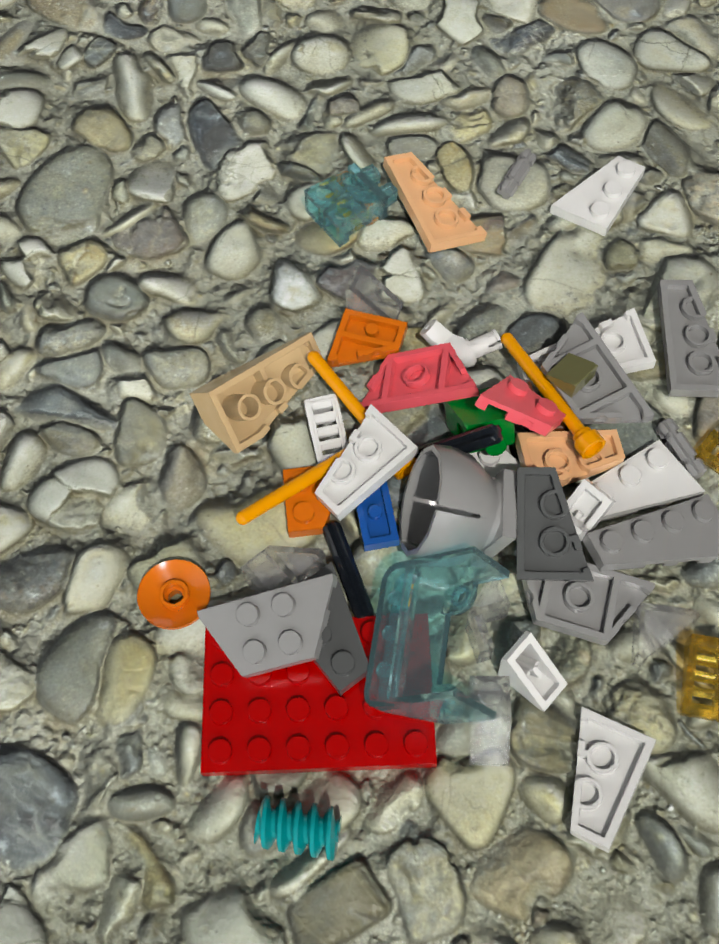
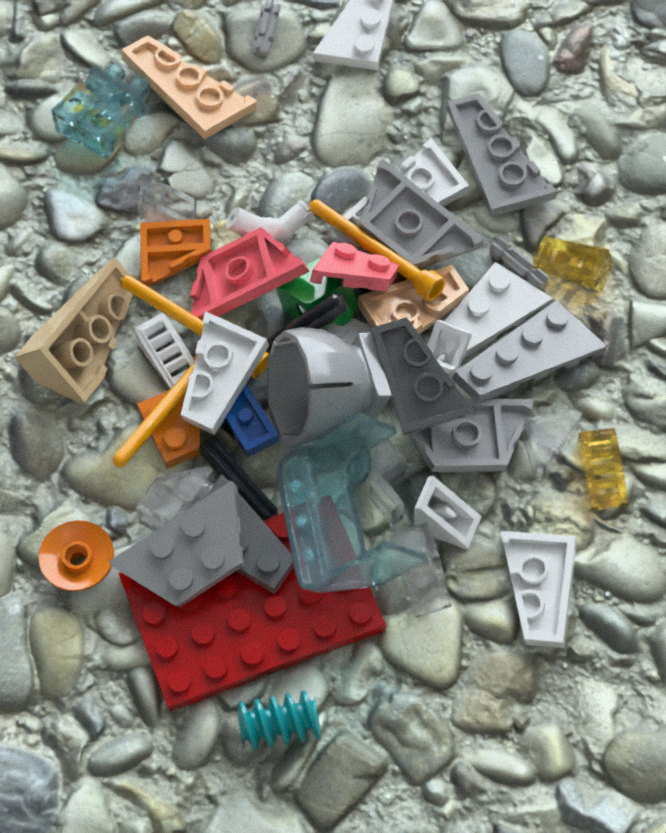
camera: 20 degrees left, 0 degrees up
olive slope [545,353,598,398] -> none

